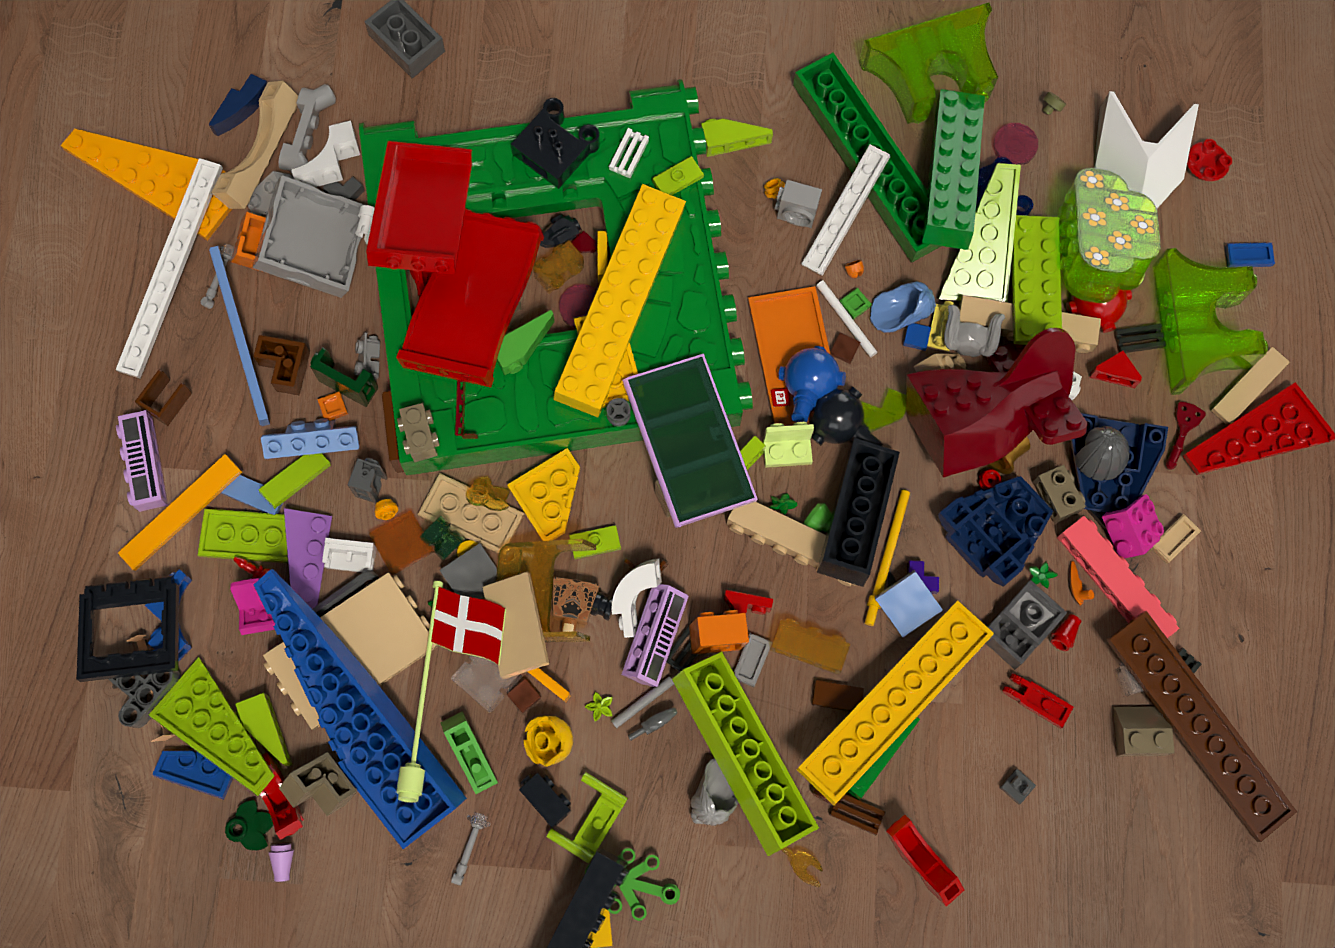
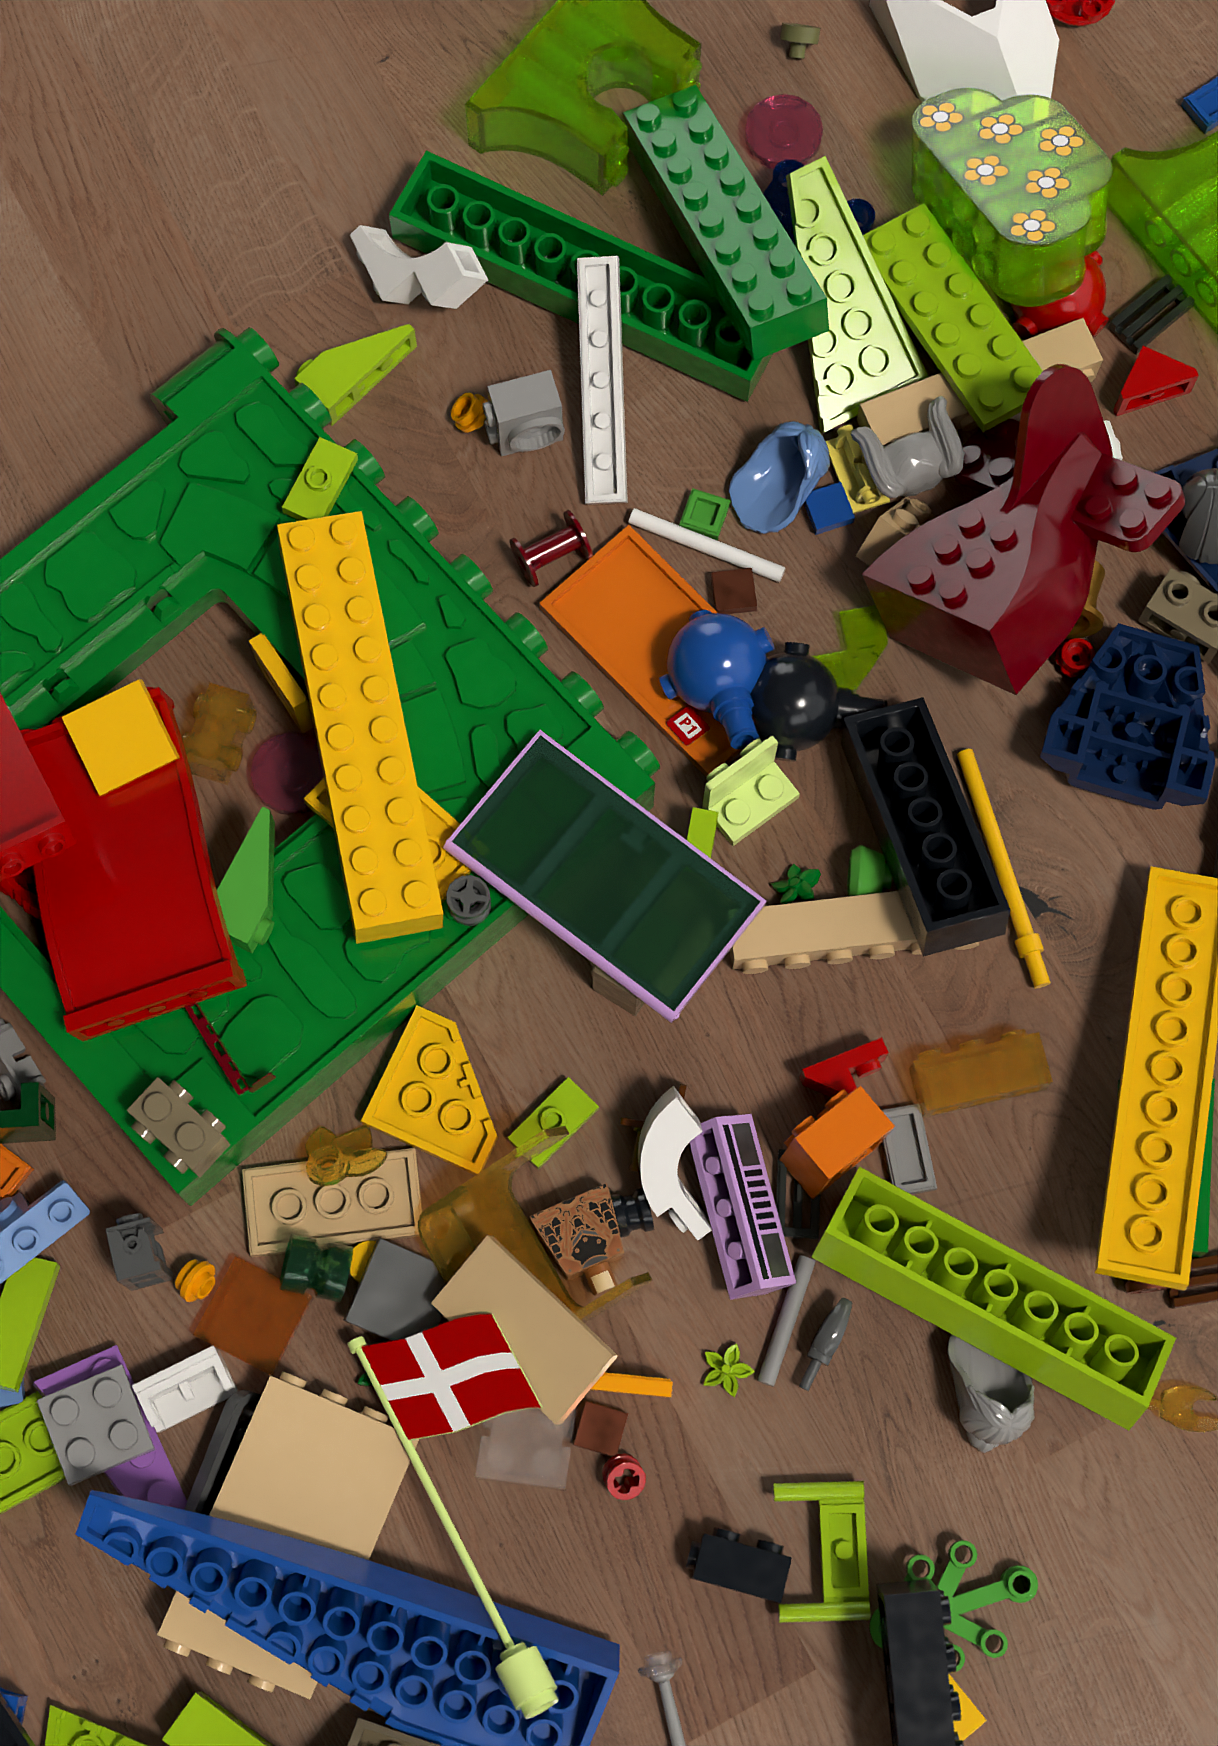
camera: 30 degrees left, 0 degrees up
dark pink bracket [230,578,275,635] -> none
red bar [233,557,271,579] -> none
reddish brown tile [382,391,404,473] -> none
bright green slope [440,711,498,794] -> none
black piece [511,98,600,189] -> none
yellow cylinder [524,716,573,766] -> none
black hand [540,214,582,248] -> none
dark red tile [568,231,598,254] -> none
white tile [609,128,649,178] -> none
reddish brown tile [812,680,864,712] -> none
orange hinge [845,260,864,279] -> none
medium blue tile [875,570,943,637] -> none
dark purple piece [907,561,939,594] -> none
none -> light grey plate [37,1365,156,1486]
none -> yellow tile [62,679,180,796]
none -> white arch [350,225,488,309]
none -> dark red piece [509,510,593,587]
none -> red bush [602,1453,646,1500]

